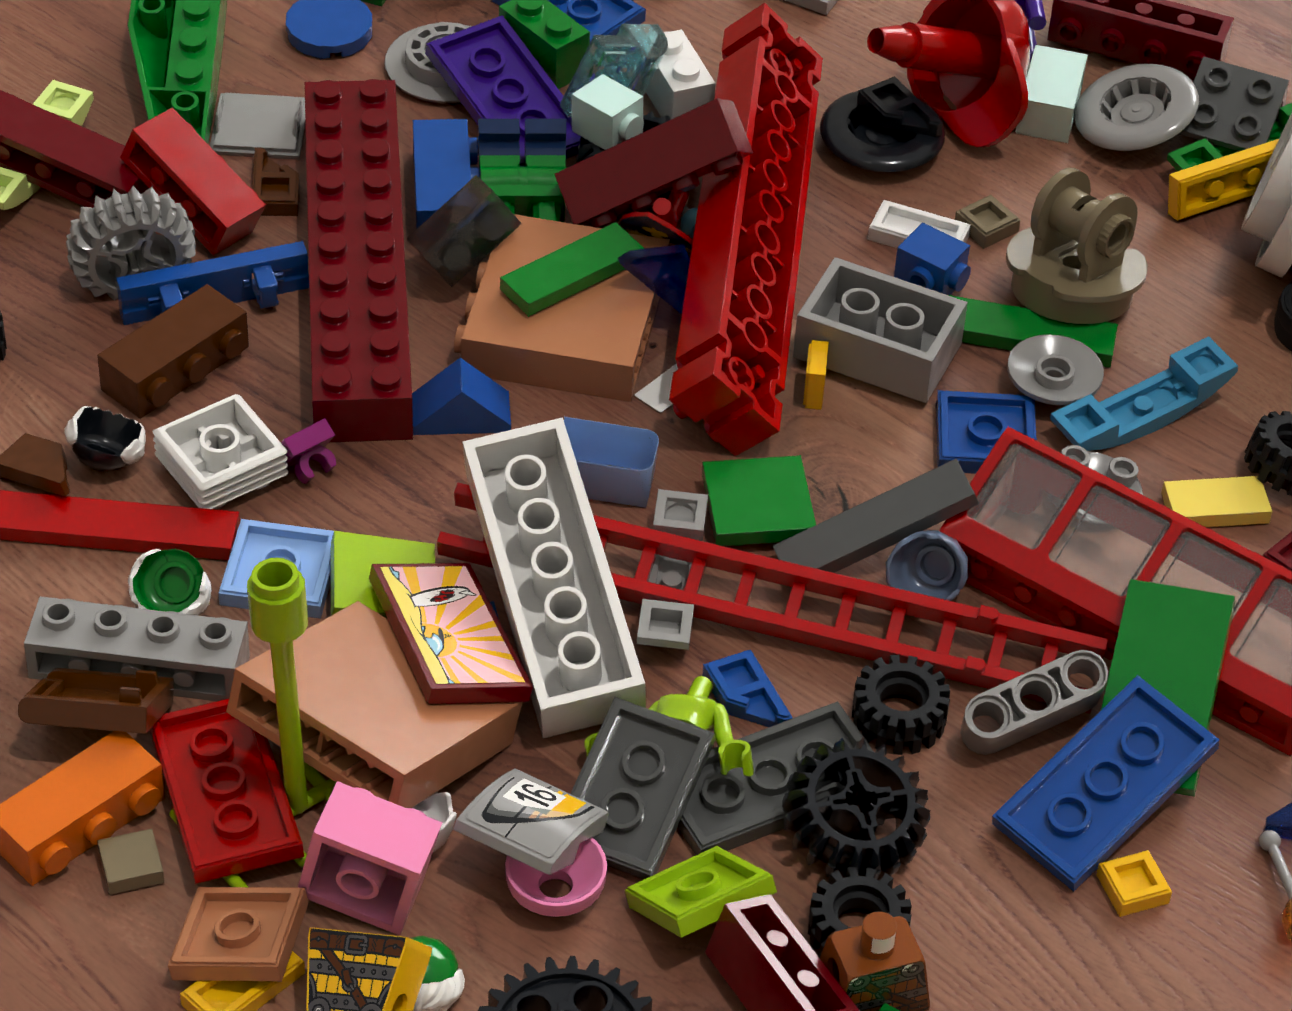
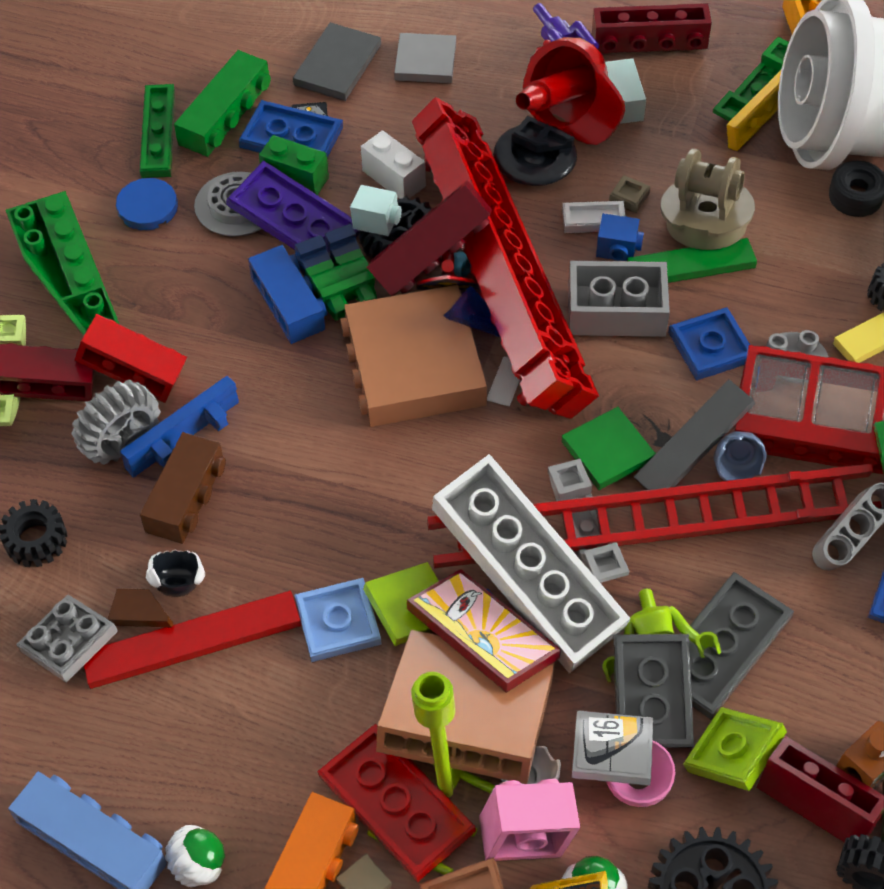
camera: 20 degrees left, 10 degrees up
reddish brown container [18,668,174,734] -> none
light grey brick [24,596,250,701] -> none
green hair [128,549,211,615] -> none
white brick [153,394,288,509] -> none
light grey piece [210,93,305,160] -> none
reddish brown tile [252,147,300,216] -> none
magenta tile [281,418,336,484] -> none
dark red brick [304,79,413,443] -> none
clear smoke brick [407,175,522,287] -> none
blue slope [412,358,511,435] -> none
green tile [500,222,644,316] -> none
clear light blue brick [560,24,668,117] -> none
light blue piece [560,417,659,508] -> none
blue tile [702,649,793,727] -> none
black gear [782,738,931,879] -> none
yellow tile [803,340,829,410] -> none
black tyre [808,867,912,958] -> none
black tyre [851,655,950,755] -> none
light grey dish [1007,334,1104,405] -> none
dark azure slope [1050,336,1238,451] -> none
light grey wheel [1075,64,1199,151] -> none
dark grey bracket [1179,56,1289,151] -> none

